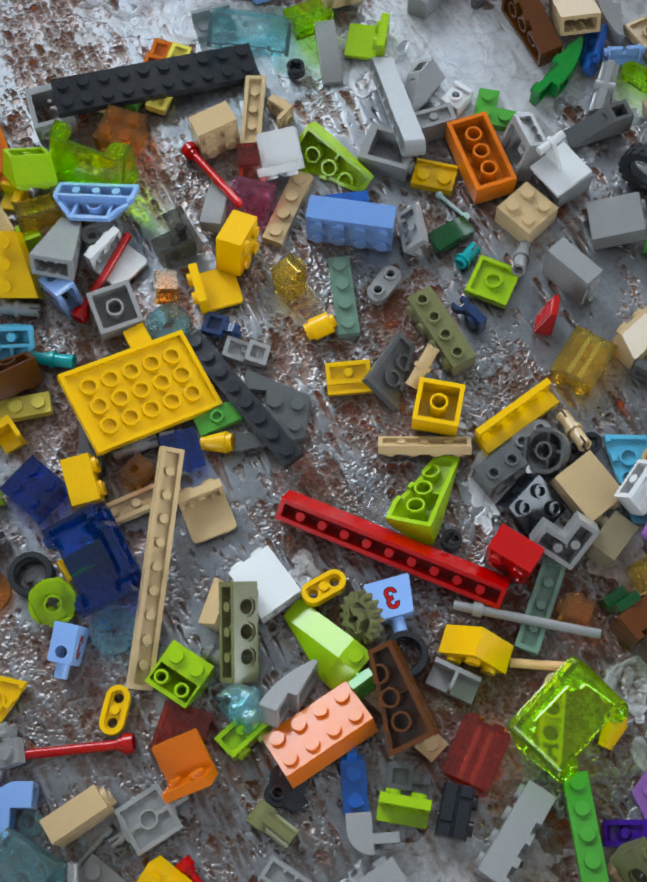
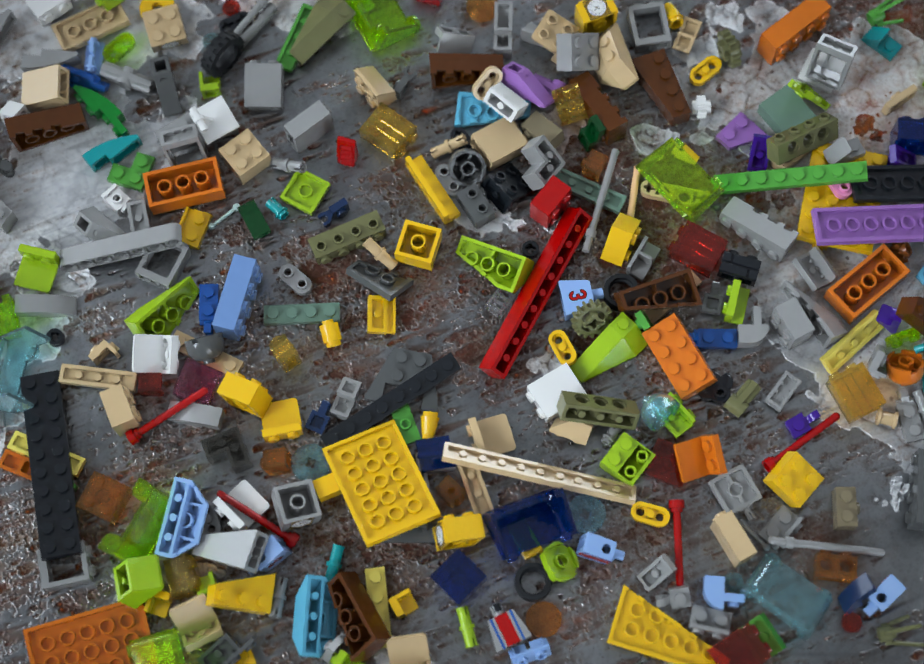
camera: 85 degrees left, 5 degrees up
light grey slope [258,659,319,728] -> none
tan plate [378,436,472,457] -> none
light grey bracket [396,203,429,257] -> none
none -> teal slope [82,134,143,173]
none -> dark grey cylinder [184,332,224,365]
none -> lime panel [198,72,221,99]
none -> light grey slope [636,553,677,592]

